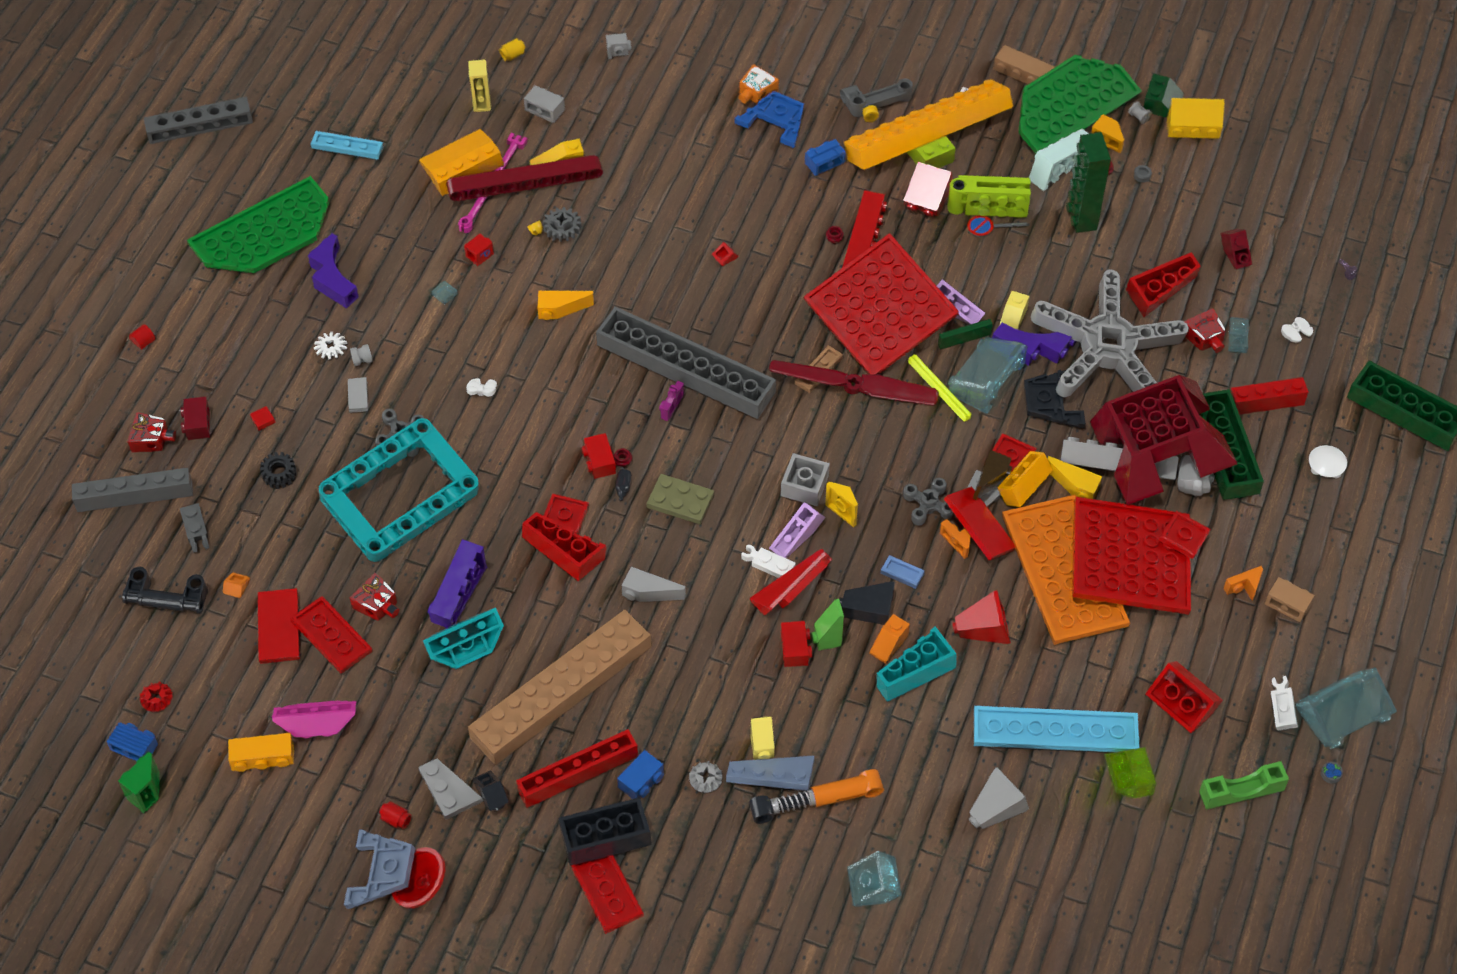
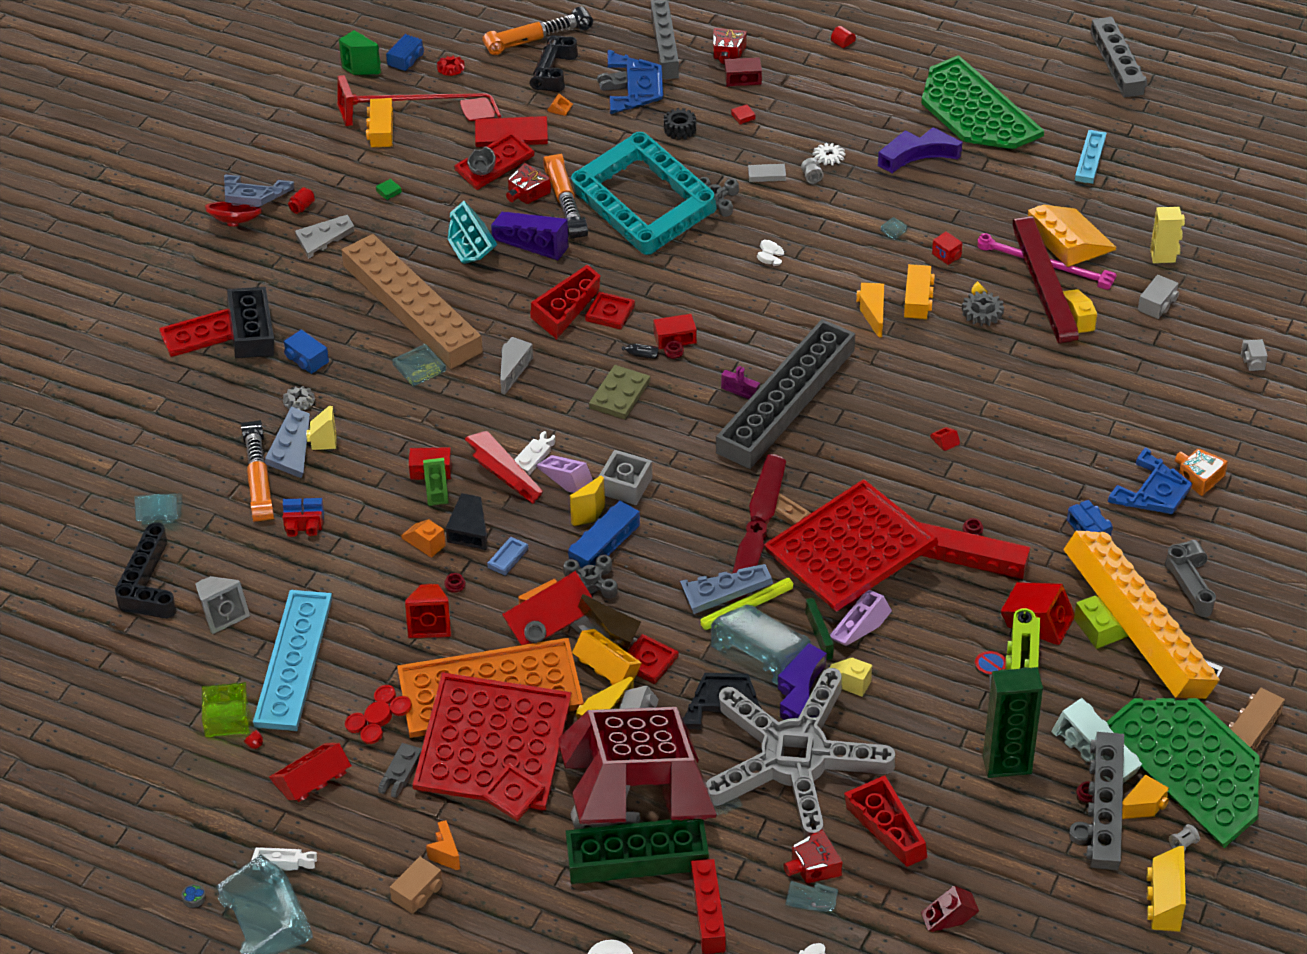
camera: 95 degrees right, 10 degrees down
dark pink wedge [272,701,356,738] -> none
black slope [472,770,509,811] -> none
yellow brick [499,38,526,61] -> none
red brick [516,729,638,808] -> none
yellow bush [862,105,879,122] -> none
teal wedge [877,626,957,702] -> none
dark green slope [1143,73,1184,118] -> none
bright green arch [1199,761,1289,810] -> none
none -> black beam [115,522,177,619]
none -> red hinge [243,729,263,749]
none -> red hips [283,498,324,537]
none -> red piece [337,75,501,126]
none -> red piece [345,685,412,744]
none -> green tile [376,179,402,200]
none -> dark grey hinge [378,743,422,798]
none -> clear light blue tile [392,344,446,386]
none -> dark red plate [444,573,466,593]
none -> dark grey hair [467,147,496,176]
none -> piece [482,6,593,55]
none -> dark grey tile [524,621,546,643]
none -> piece [543,154,588,239]
none -> blue brick [568,501,640,568]
none -> blue wing [607,50,663,114]
none -> sand blue wing [680,564,773,614]
none -> light orange brick [904,264,935,319]
none -> dark grey brick [1086,732,1124,870]

